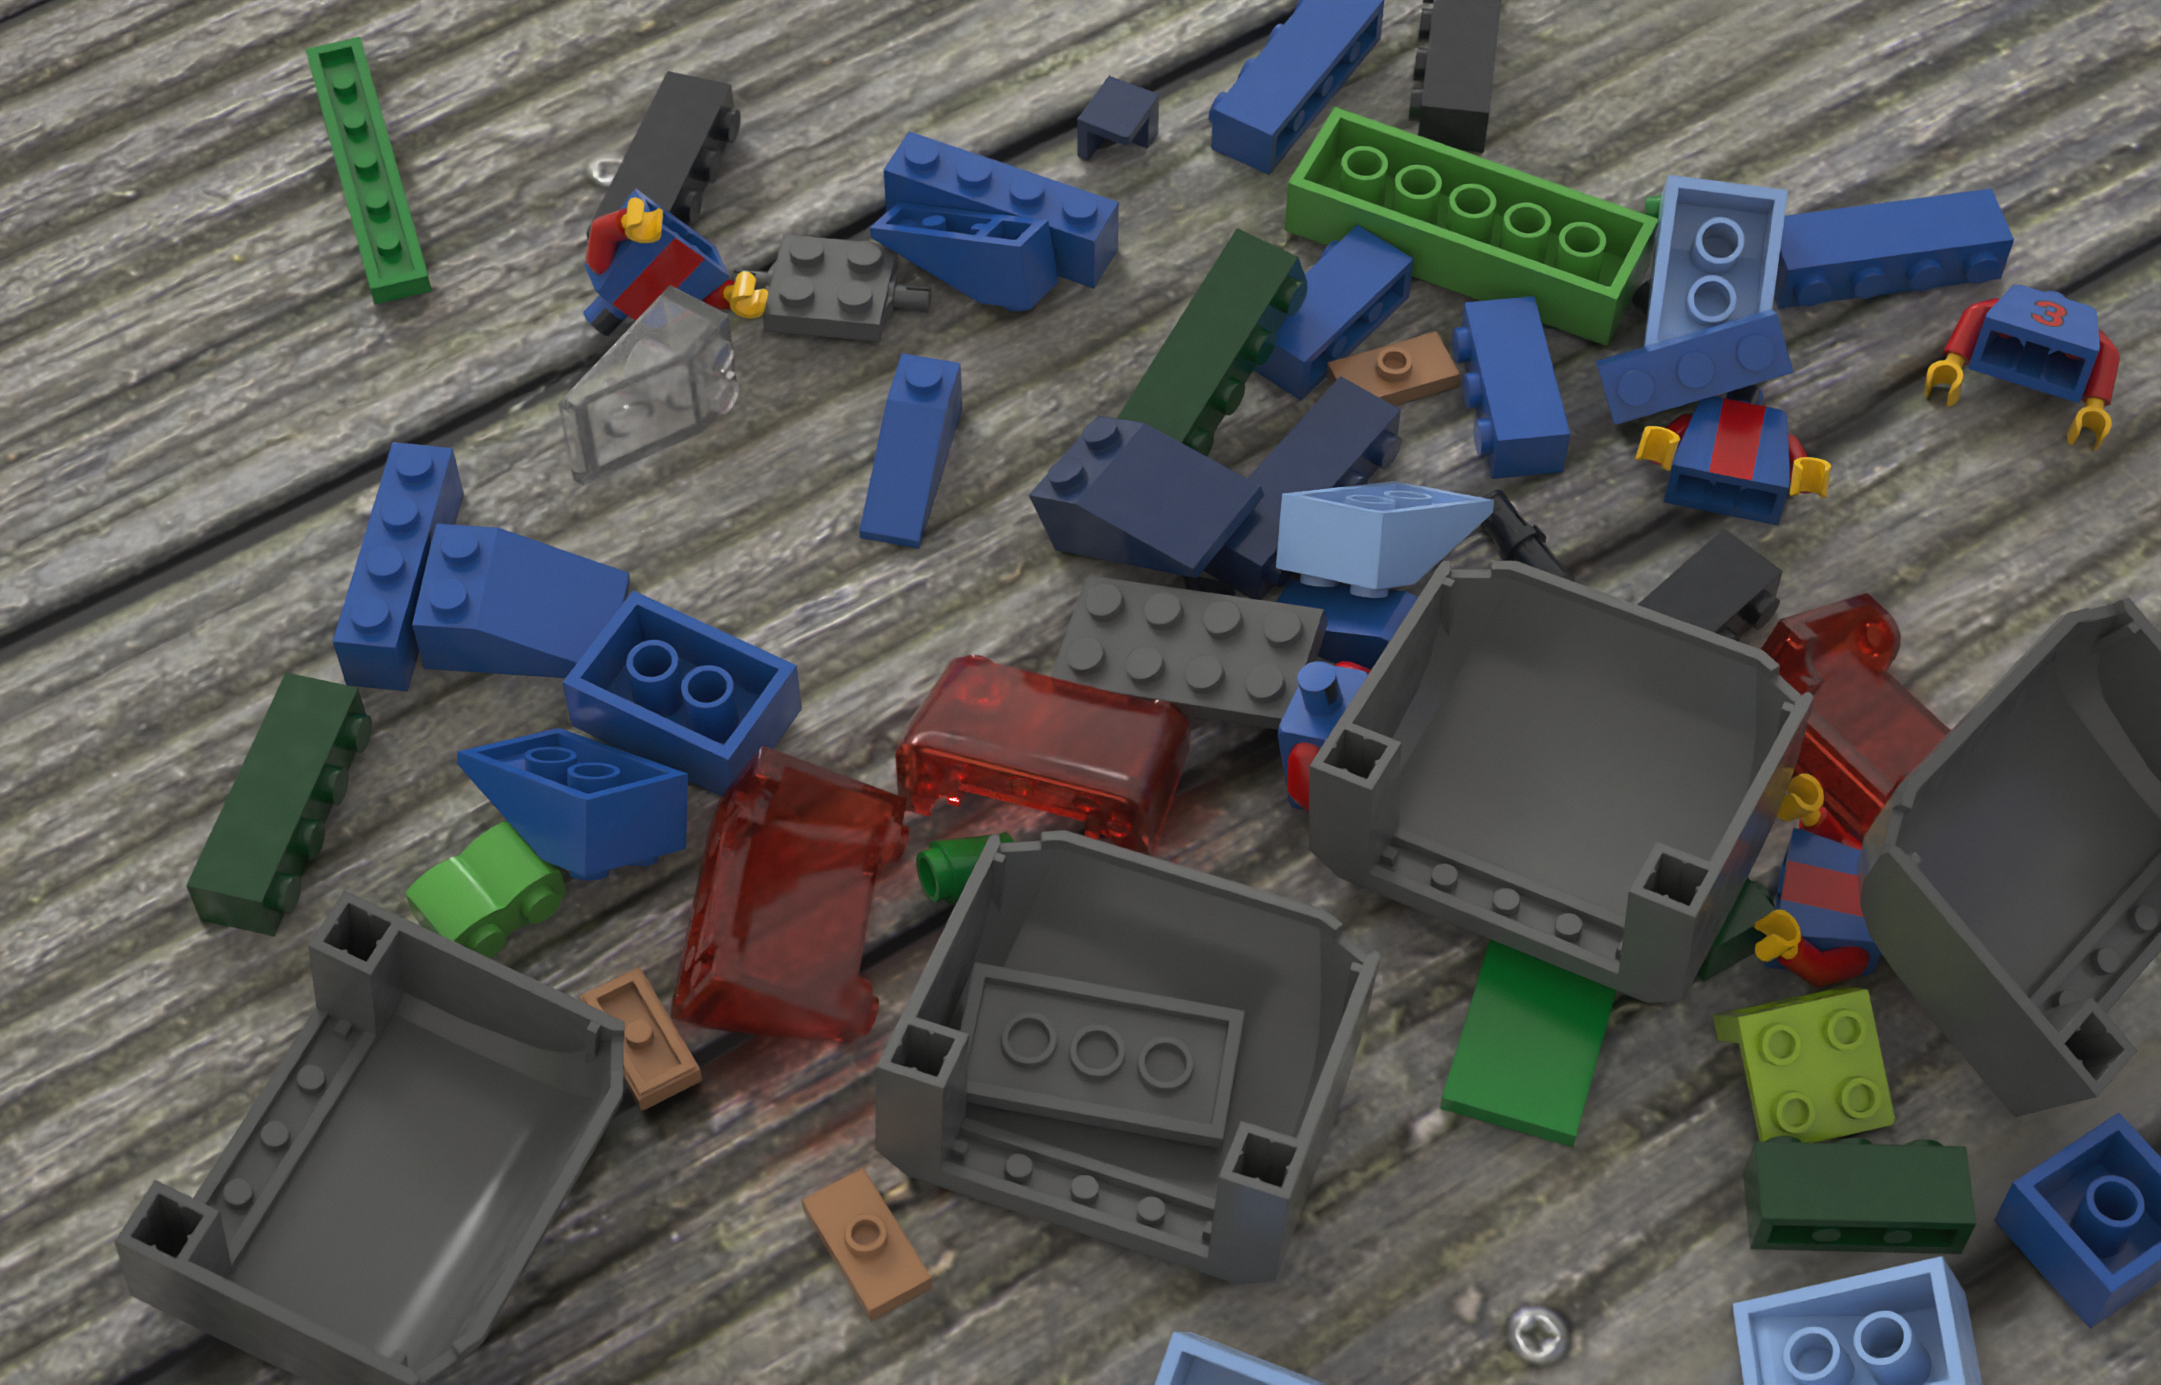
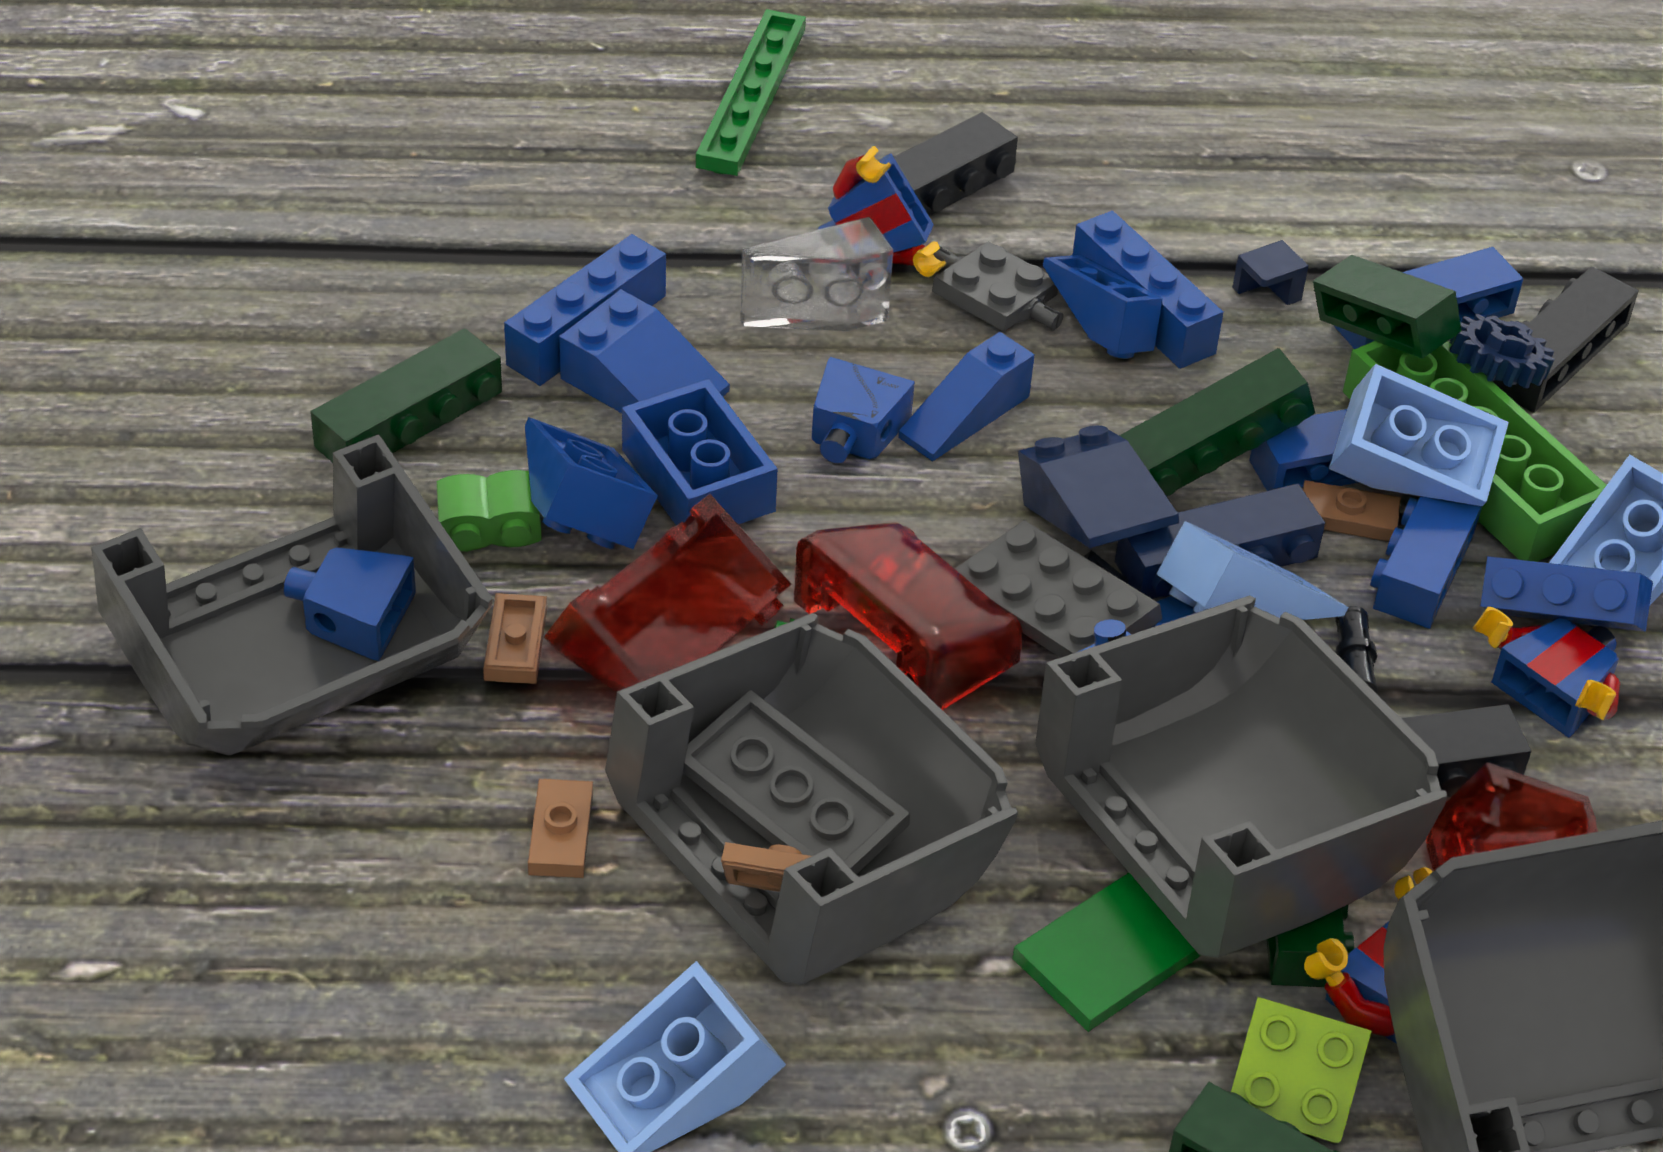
camera: 30 degrees right, 10 degrees down
none -> blue torso [284,547,416,661]
none -> medium nougat plate [721,842,811,892]
none -> blue torso [812,357,915,463]
none -> dark green brick [1313,255,1462,359]
none -> light blue slope [1329,364,1509,506]
none -> dark blue gear [1449,314,1555,388]

